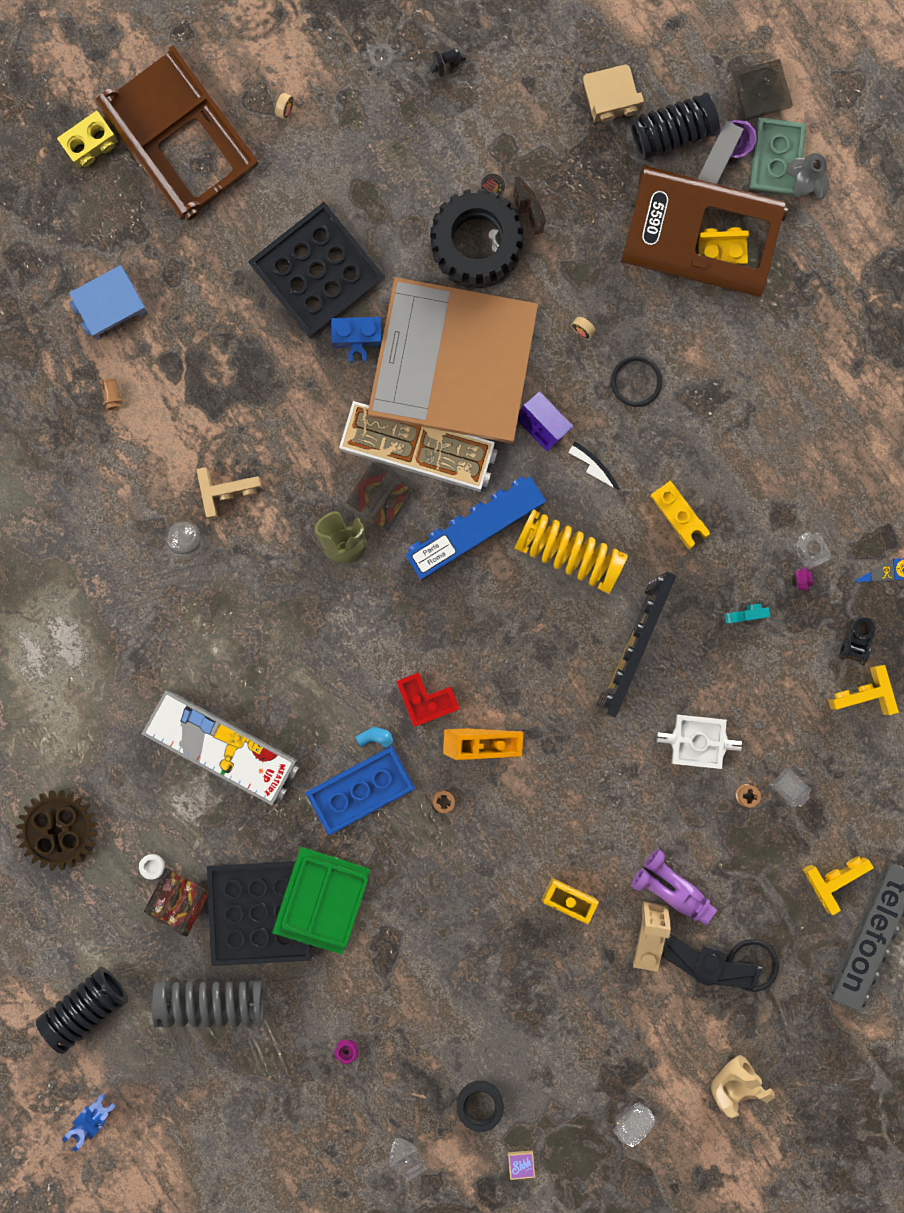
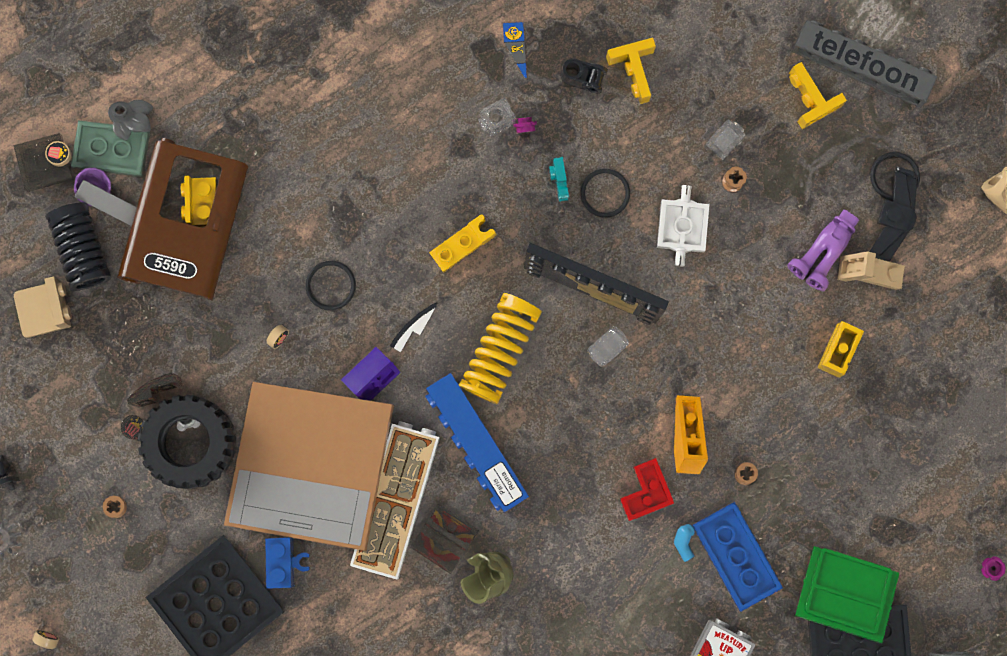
camera: 90 degrees left, 5 degrees down
none -> tile [45,141,71,167]
none -> medium nougat bush [103,496,127,518]
none -> black tyre [580,169,630,217]
none -> clear gear [587,327,629,366]

